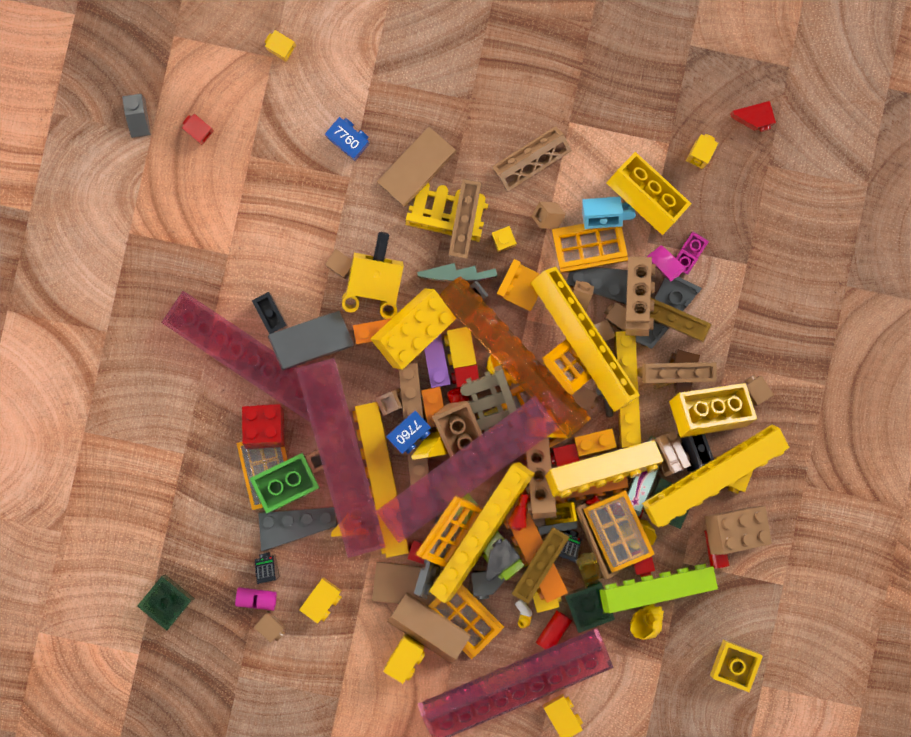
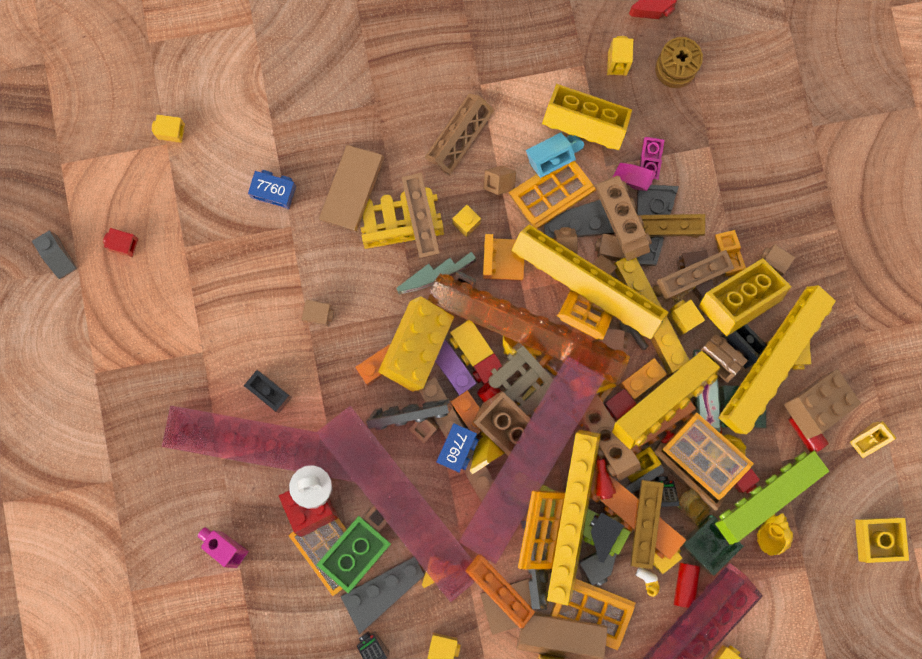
camera: 25 degrees left, 5 degrees down
dark grey tile [268,311,354,371] -> none
yellow piece [342,232,404,319] -> none
yellow brick [352,402,410,558] -> none
red brick [407,539,425,565] -> none
none -> dark pink torso [197,527,249,568]
none -> white tile [289,466,332,509]
none -> dark grey wing [366,399,452,430]
none -> orange tile [465,554,535,628]
none -> pearl gold wheel [655,37,703,89]
none -> yellow brick [667,299,705,336]
none -> light orange slope [715,230,746,277]
none -> yellow slope [850,421,896,458]

